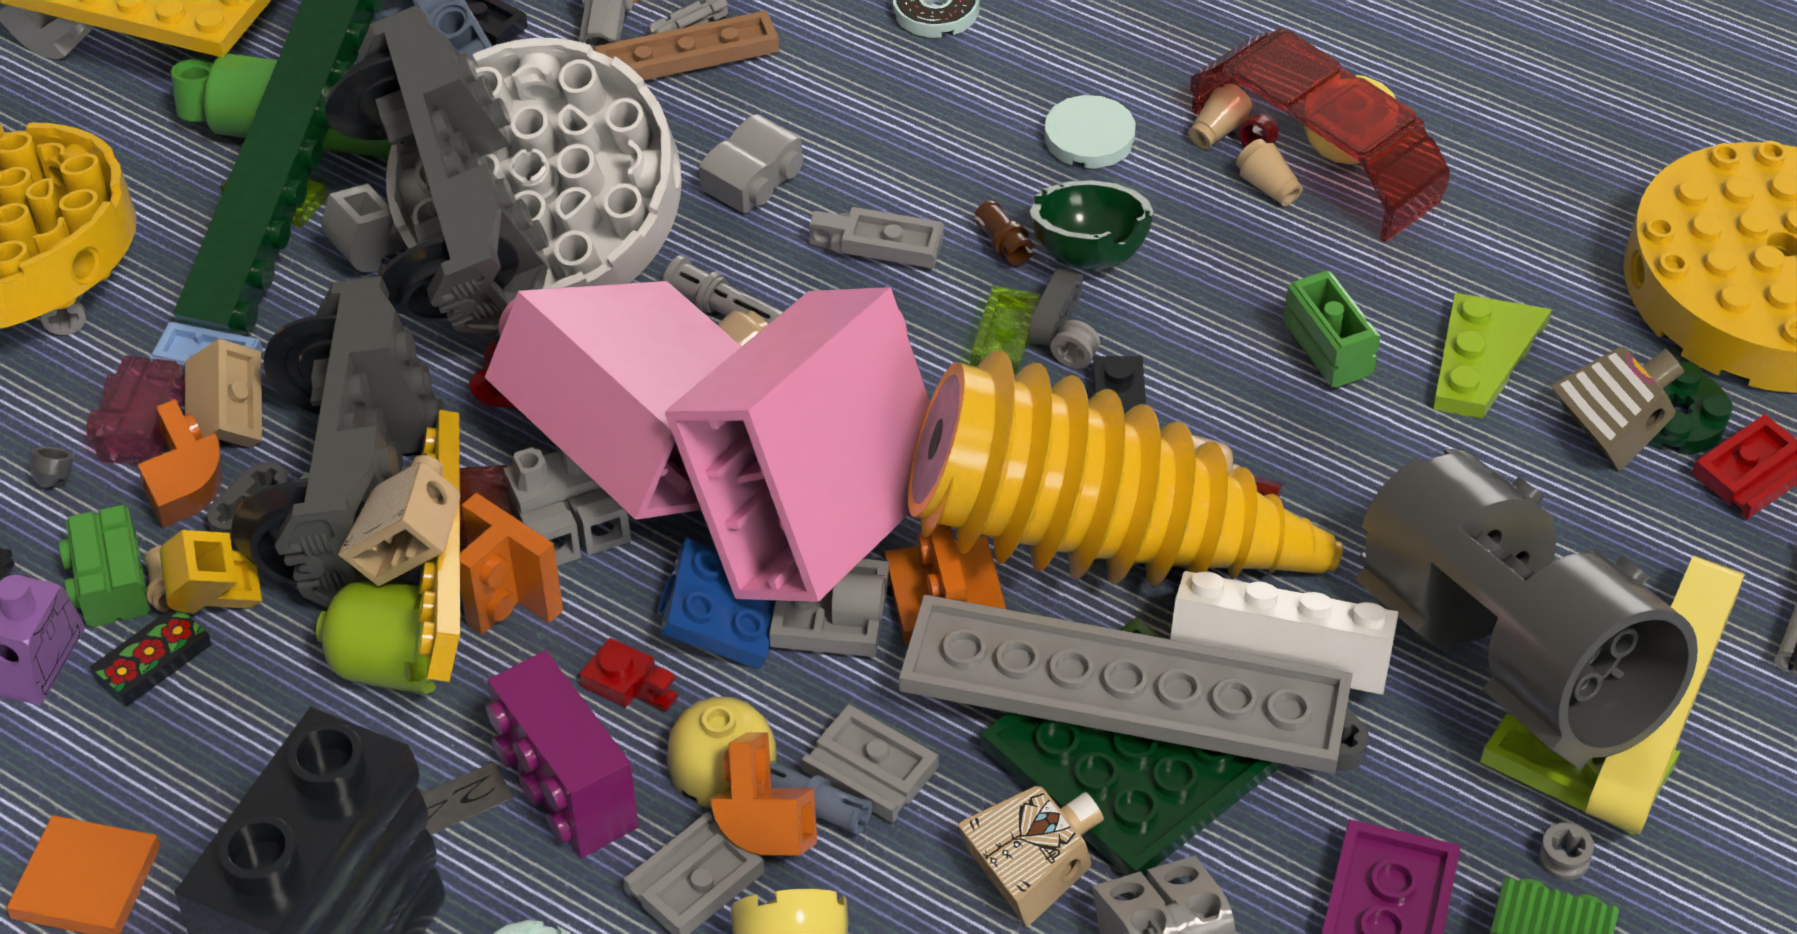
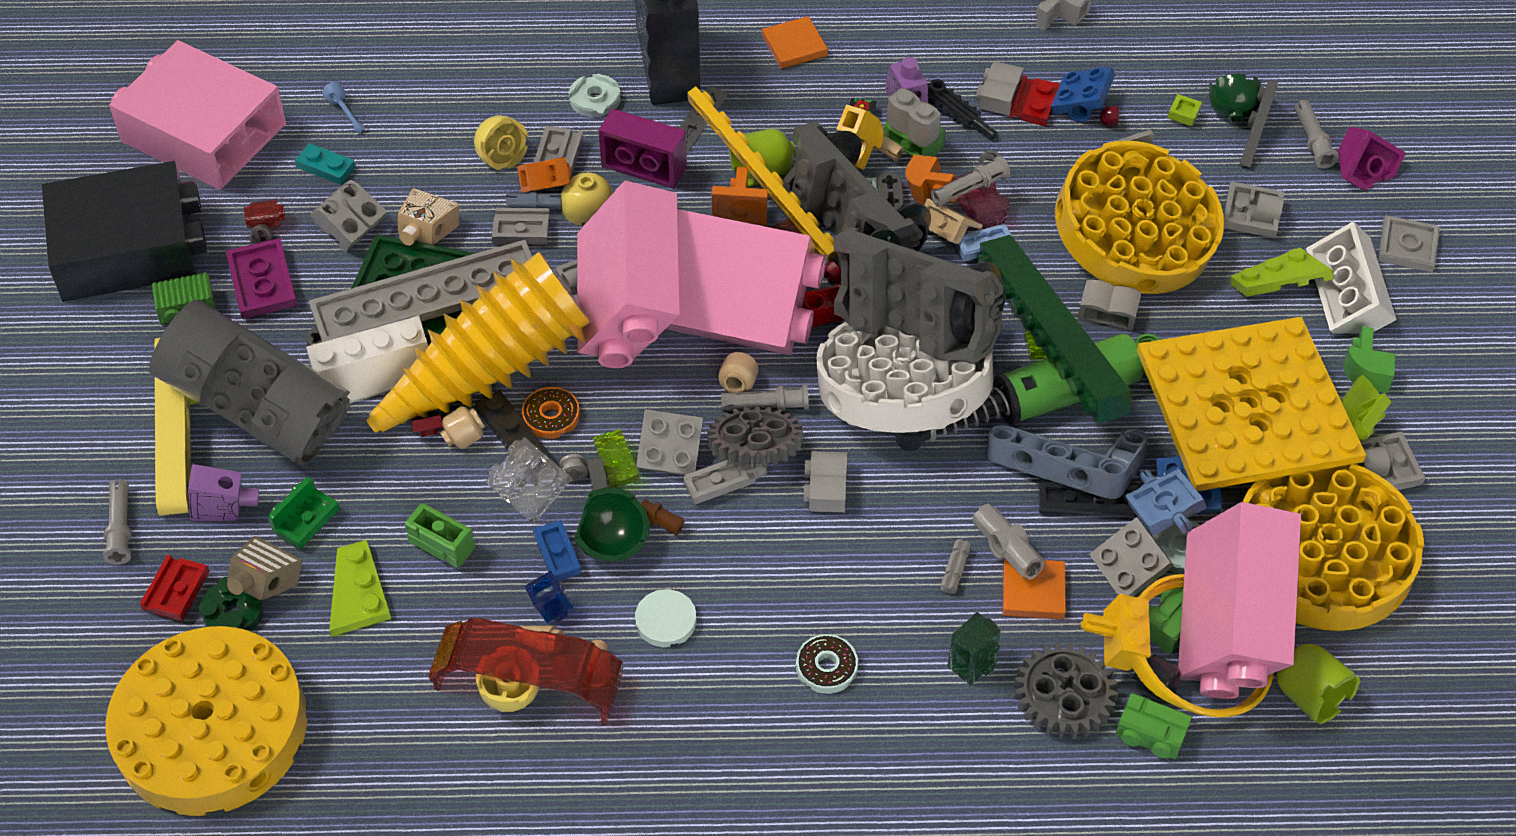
camera: 145 degrees right, 5 degrees up
tan torso [338,455,461,587] -> none
medium nougat plate [594,10,779,80] -> none
none -> medium lavender torso [188,464,259,521]
none -> green bracket [268,476,340,550]
none -> clear plate [486,437,573,524]
none -> clear blue brick [525,571,574,623]
none -> blue plate [533,520,581,583]
none -> light grey plate [636,409,703,476]
none -> dark grey gear [707,406,803,468]
none -> dark red hinge [823,259,841,284]
none -> light grey brick [887,88,941,147]
none -> light grey pin [931,156,1010,207]
none -> light grey brick [1078,280,1142,331]

